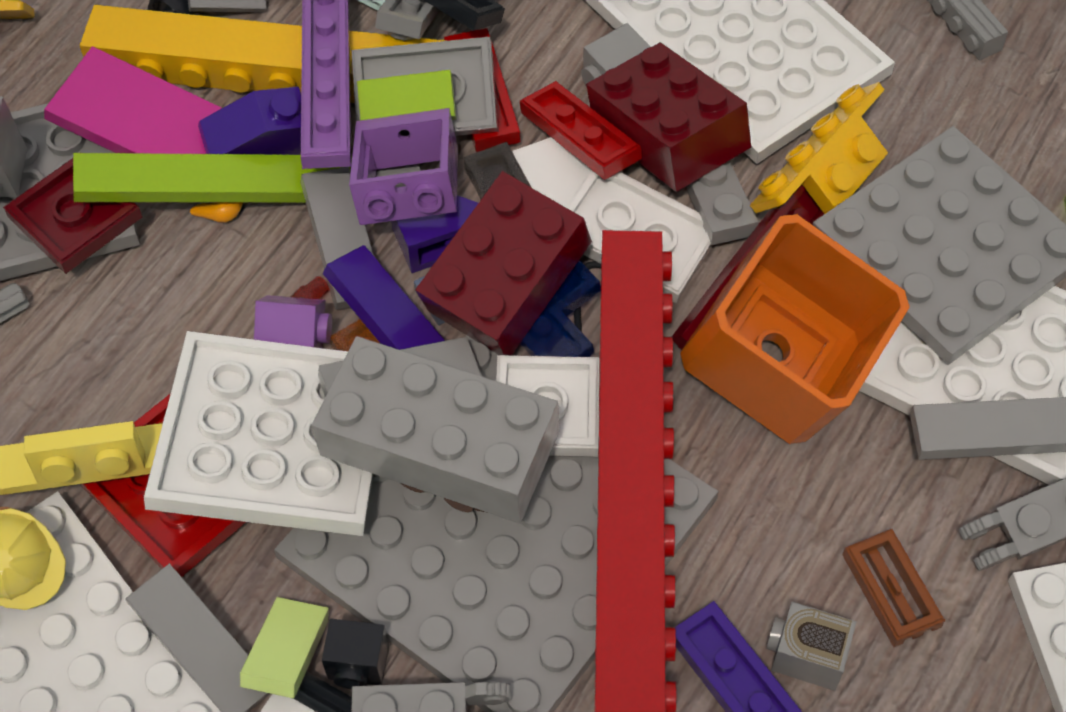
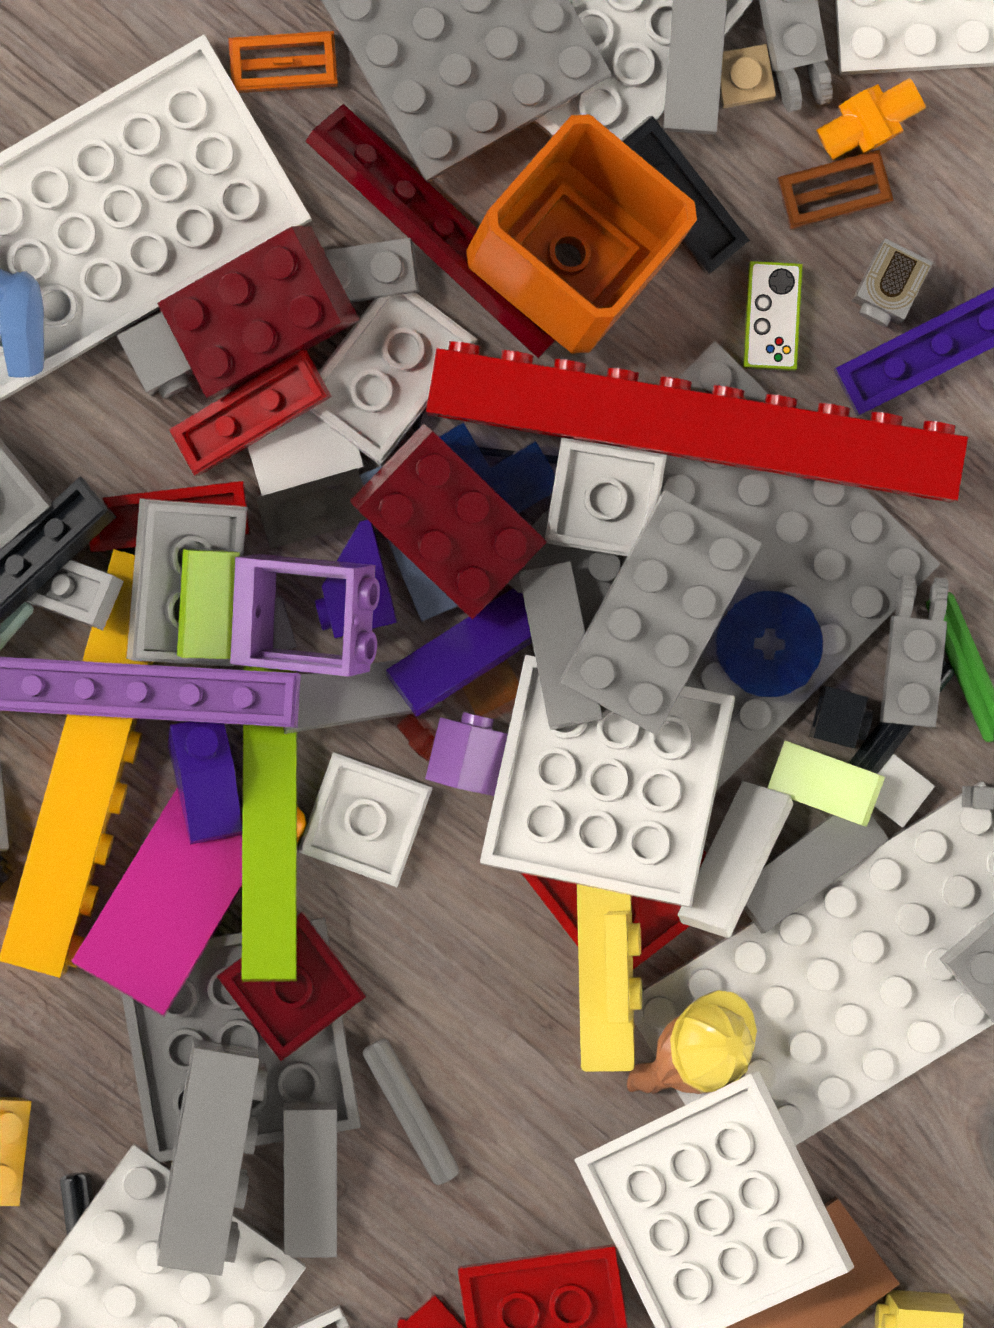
camera: 85 degrees left, 30 degrees up
yellow bracket [750,82,888,214] -> none
none -> orange tile [228,31,338,93]
none -> white tile [298,752,433,887]
none -> black tile [621,116,750,274]
none -> white tile [678,781,793,938]
none -> clear blue plate [715,591,823,697]
none -> tan plate [720,44,776,109]
none -> white tile [743,261,803,371]
none -> light orange axle [816,78,926,160]

